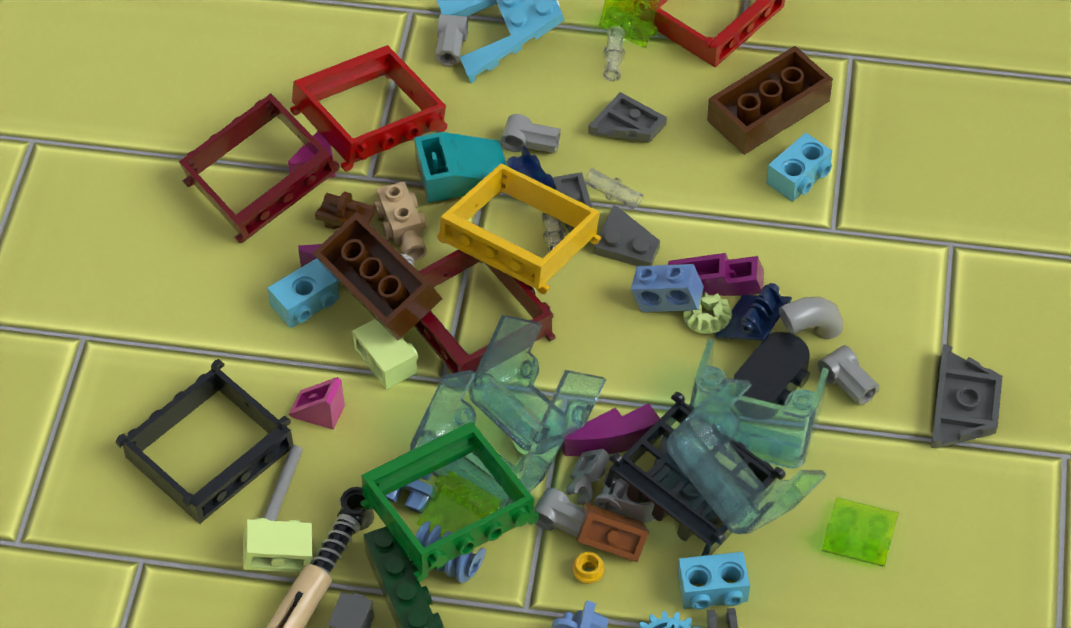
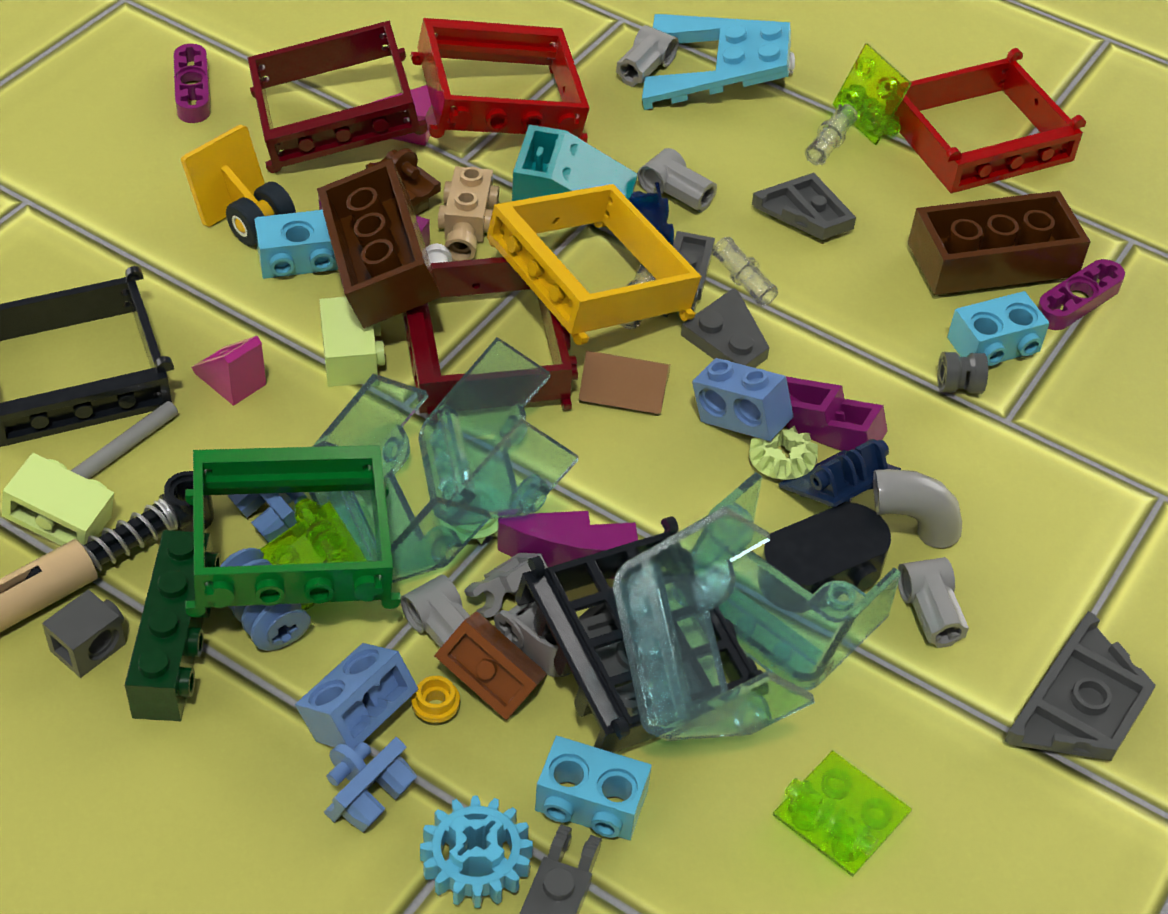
camera: 20 degrees right, 5 degrees down
none -> magenta beam [174,44,211,123]
none -> yellow plate [181,124,296,246]
none -> medium blue brick [295,643,418,749]
none -> medium nougat panel [579,351,671,414]
none -> dark grey wheel [937,352,988,394]
none -> magenta beam [1037,259,1125,330]

